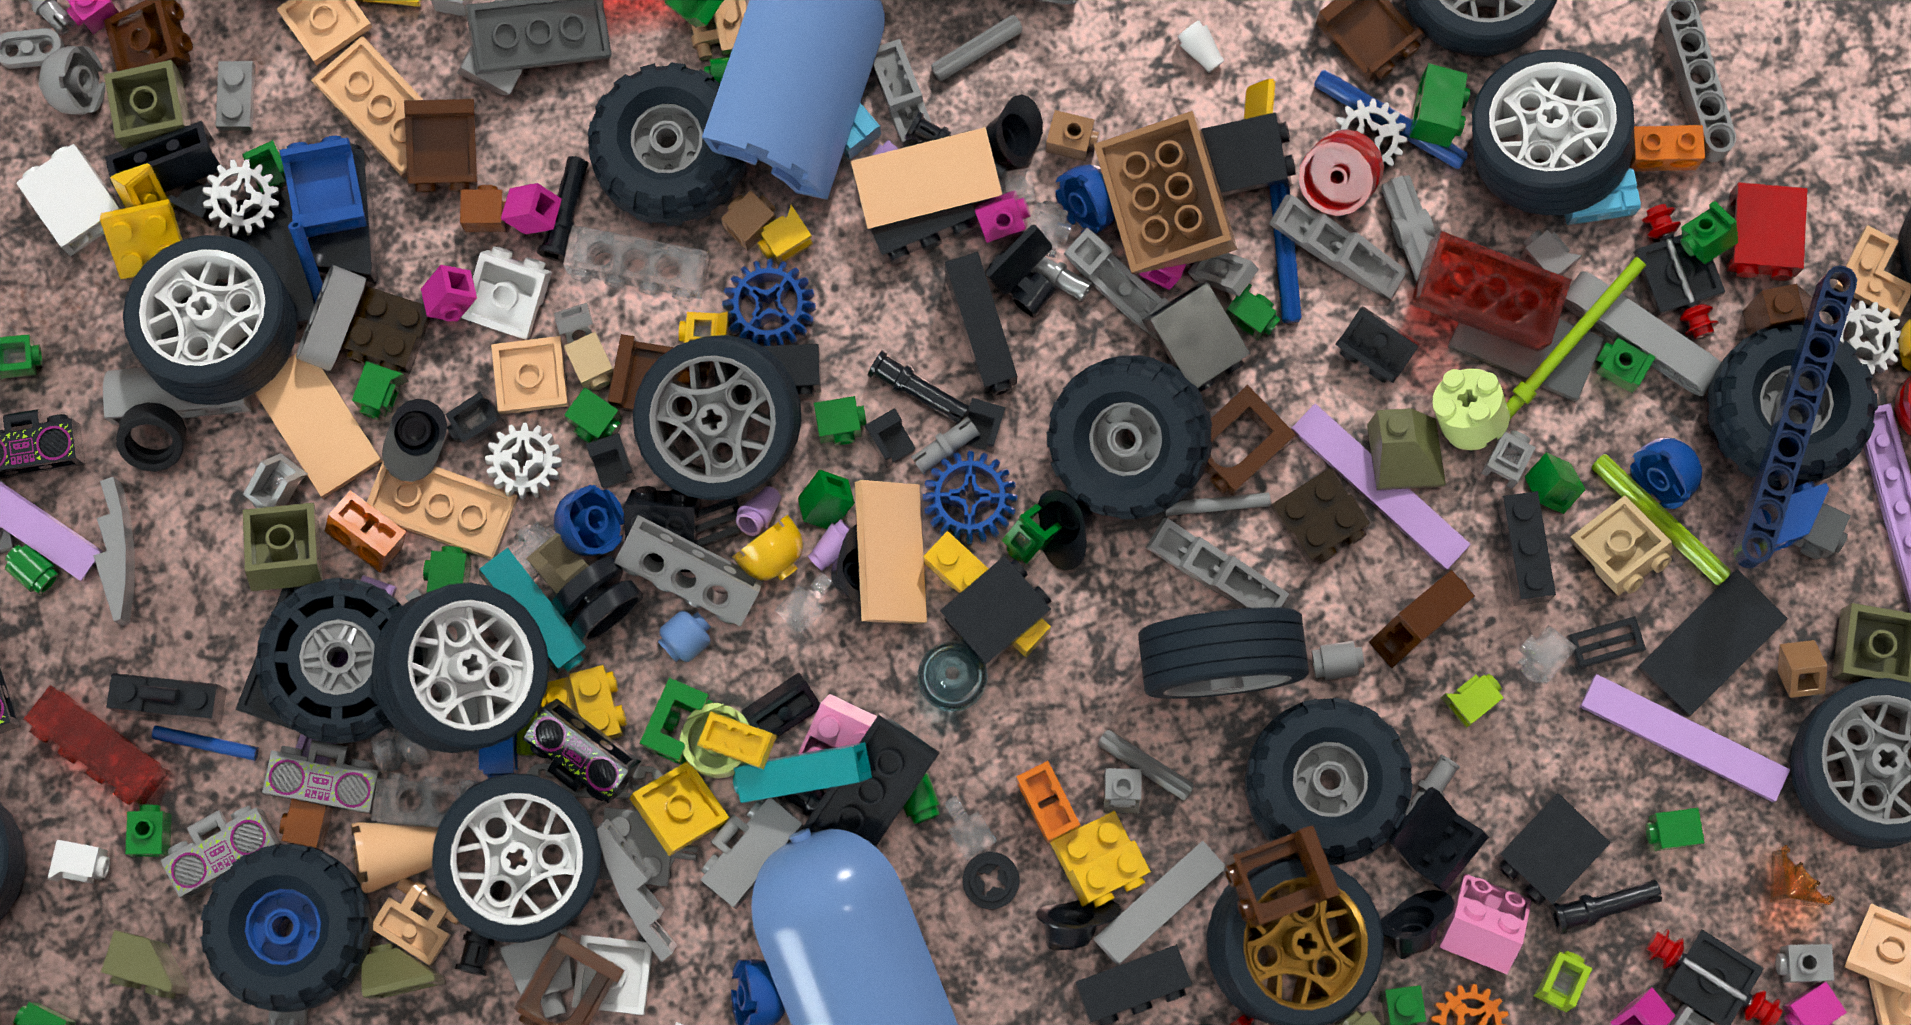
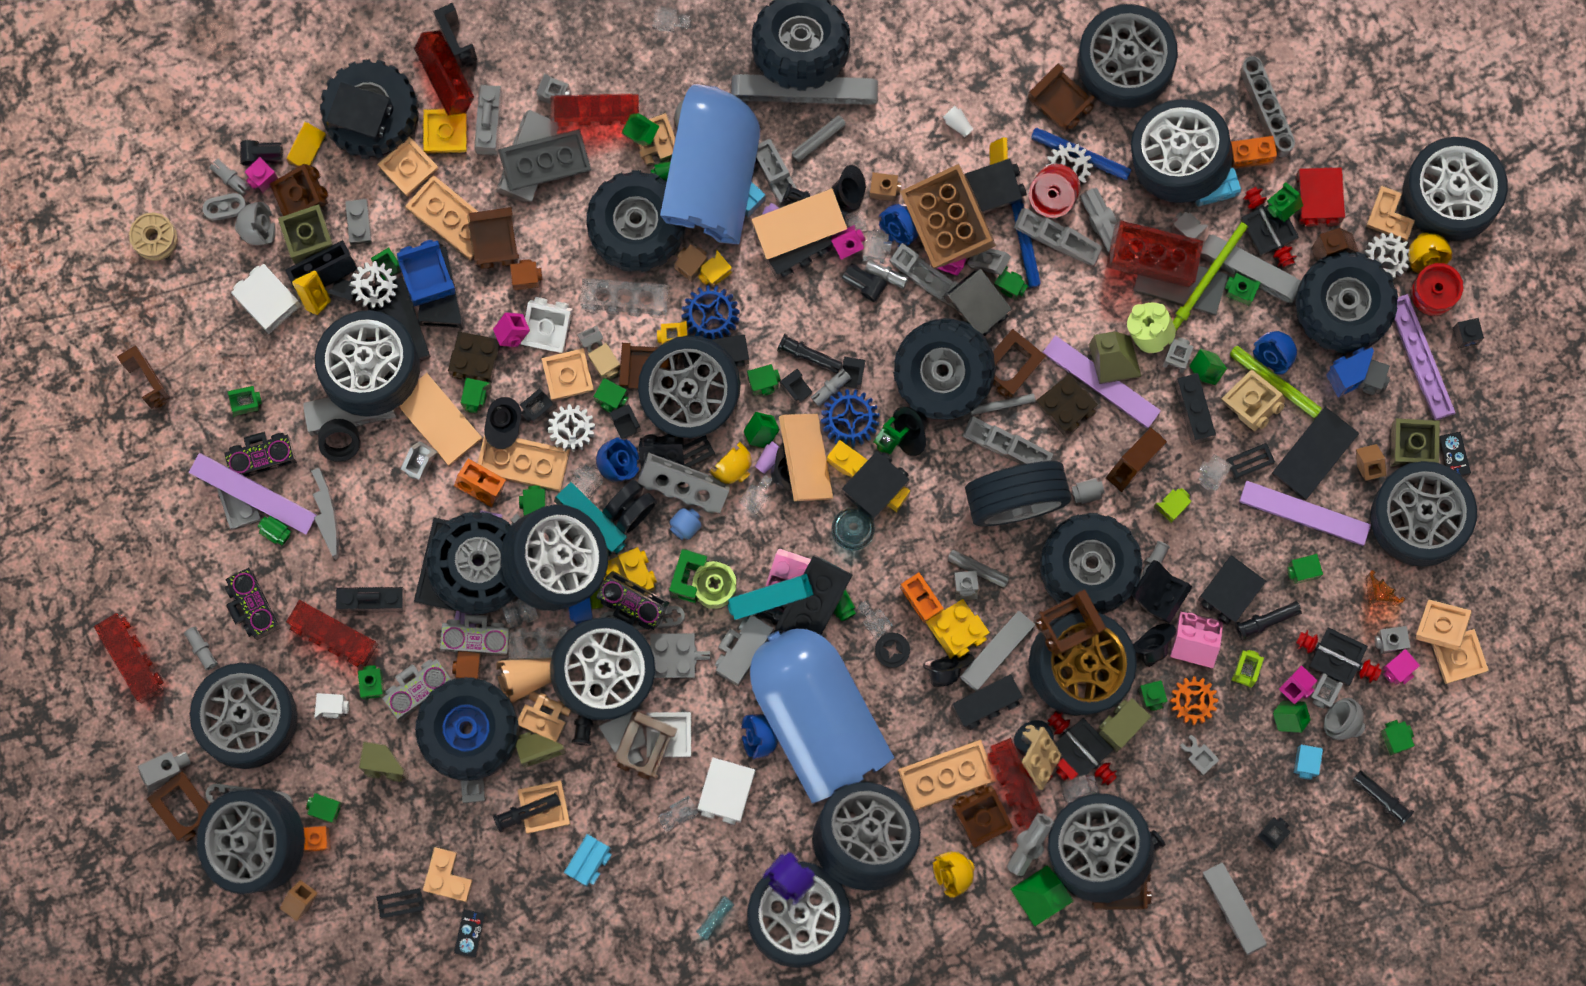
camera: 10 degrees left, 0 degrees up
yellow plate [100,199,183,280] -> none
blue piece [152,725,259,761] -> none
olive brick [243,503,322,591] -> none
blue piece [288,221,323,303] -> none
light grey beam [296,265,366,371] -> none
dark pink brick [501,183,562,235] -> none
dark tan panel [526,533,588,594] -> none
black pin [537,156,589,262] -> none
light grey slope [596,818,677,962] -> none
yellow plate [629,761,730,856] -> none
yellow plate [697,712,777,770] -> none
lavender cone [736,486,781,536] -> none
black slope [741,673,820,738] -> none
black slope [945,252,1018,396] -> none
black slope [986,224,1053,295] -> none
black bracket [1335,306,1420,383] -> none
green brick [1409,63,1470,148] -> none
dark blue beam [1733,265,1857,569] -> none

